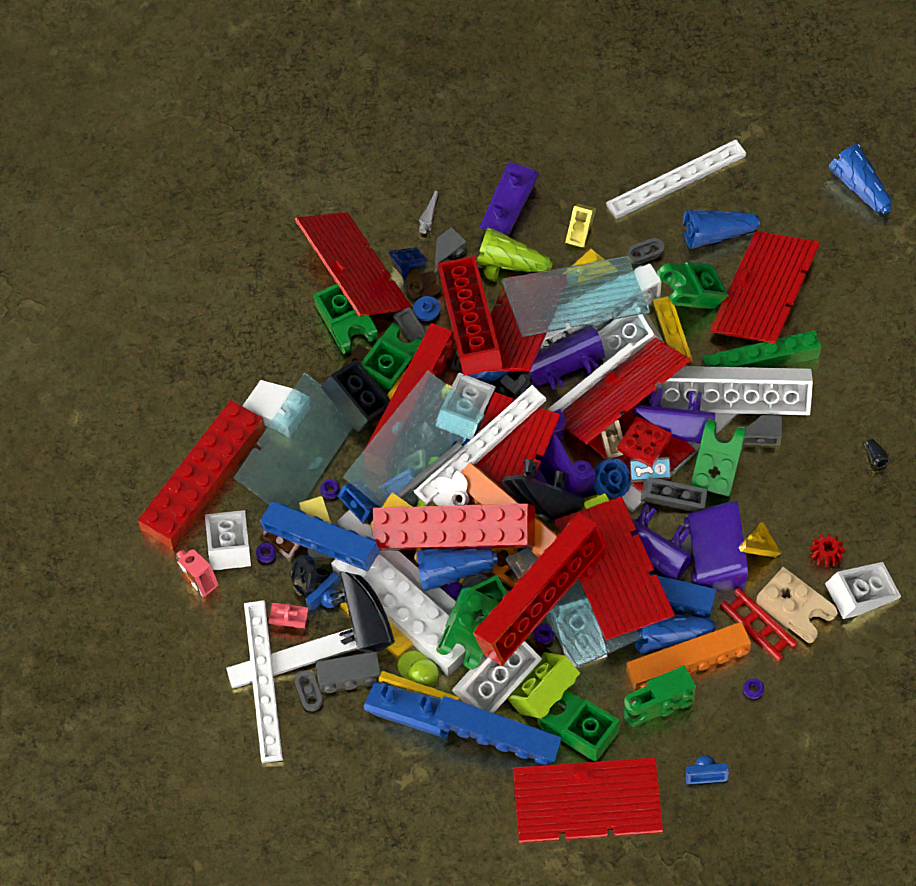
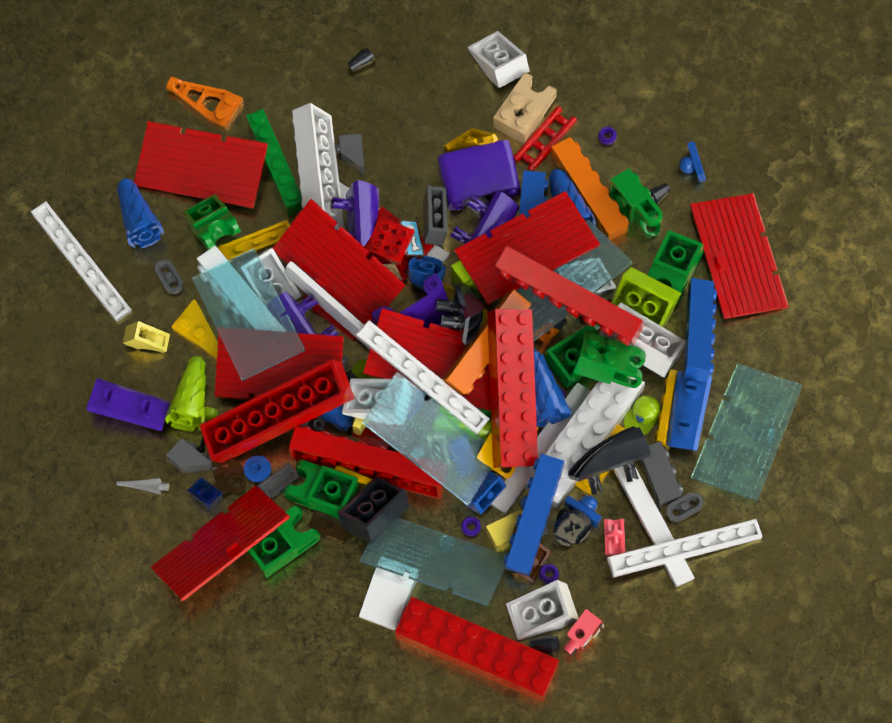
camera: 100 degrees left, 5 degrees up
dark grey bar [397,441,464,499] -> none
white plate [433,471,469,506] -> none
brick [691,419,746,496] -> none
red gear [810,533,845,568] -> none
blue cone [829,144,893,214] -> none
none -> orange plate [166,76,243,130]
none -> black cone [530,634,559,654]
none -> black cone [649,183,671,205]
none -> clear light blue door [691,363,803,501]

